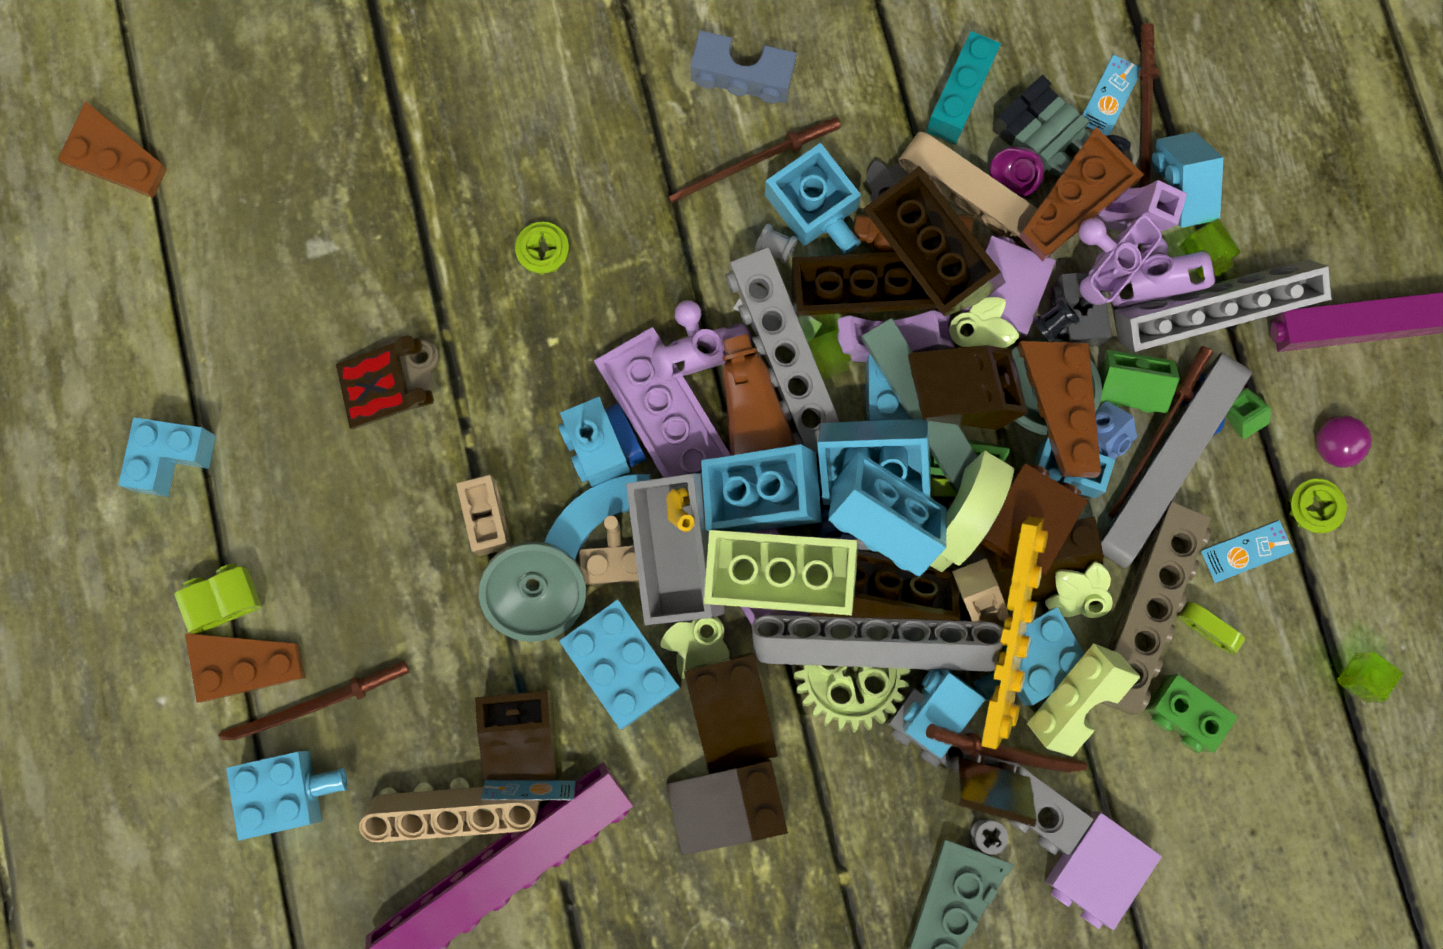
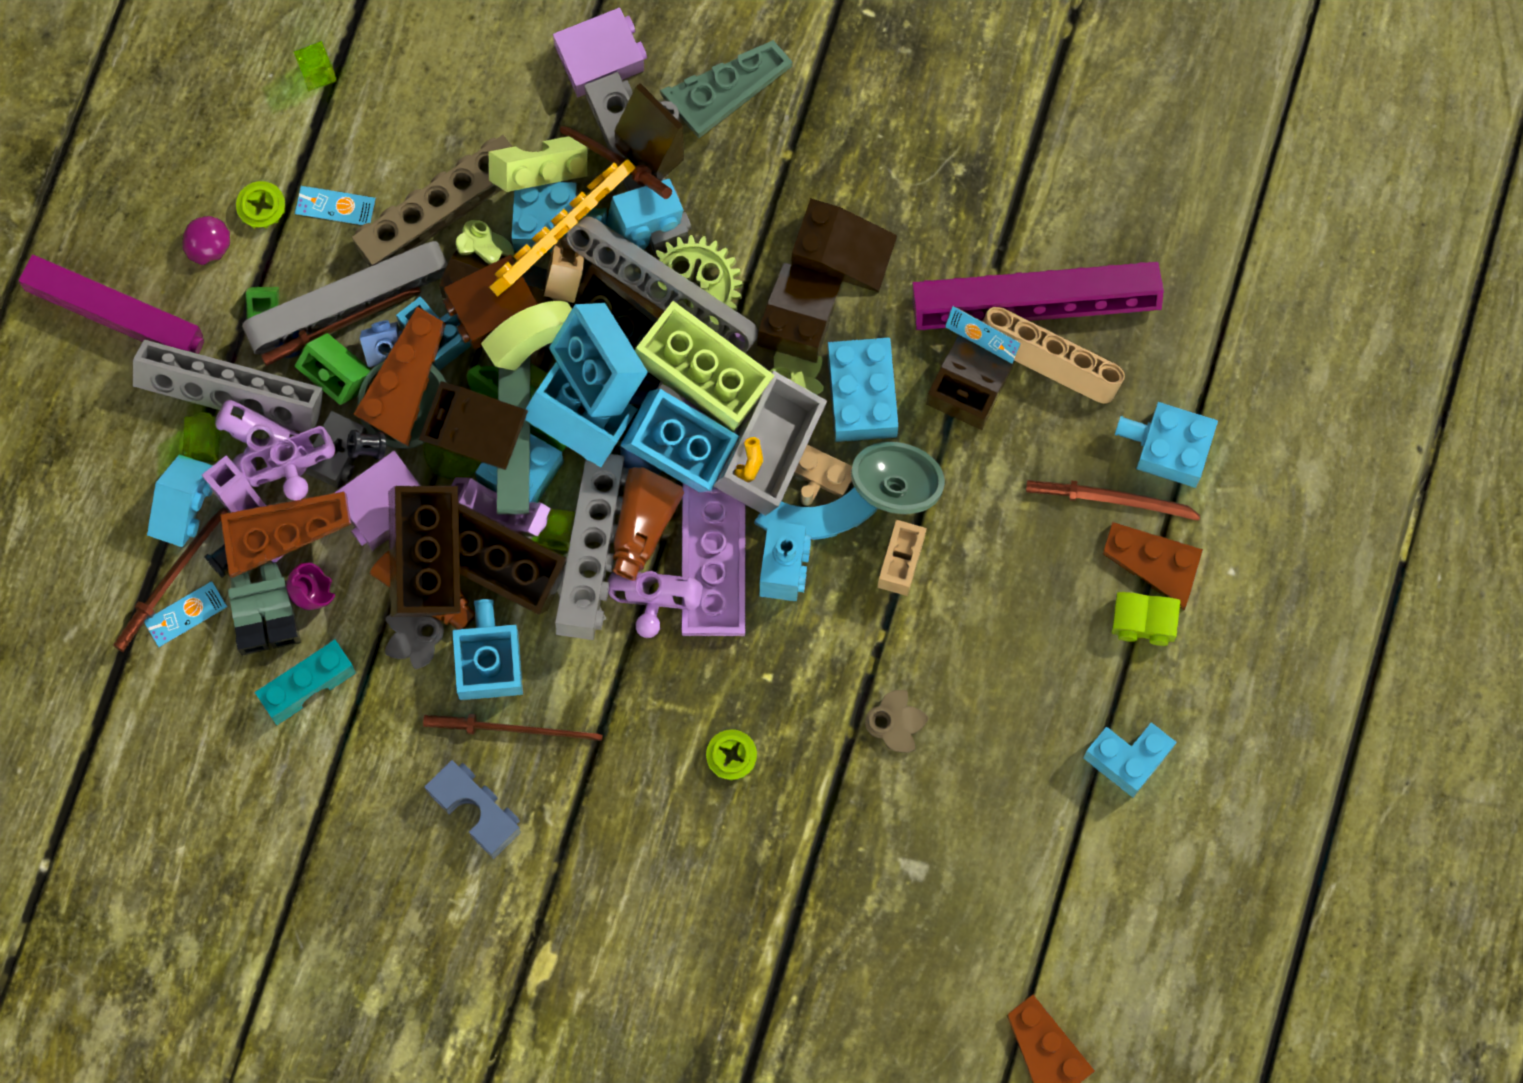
camera: 150 degrees left, 5 degrees down
dark brown flag [336,335,434,429] -> none
blue beam [605,403,646,467] -> none
light grey bush [755,223,798,265] -> none
tan beam [898,132,1038,250] -> none
yellowish green plate [949,297,1019,348] -> none
bright green brick [1145,674,1238,754] -> none
lime beam [1178,601,1246,655] -> none

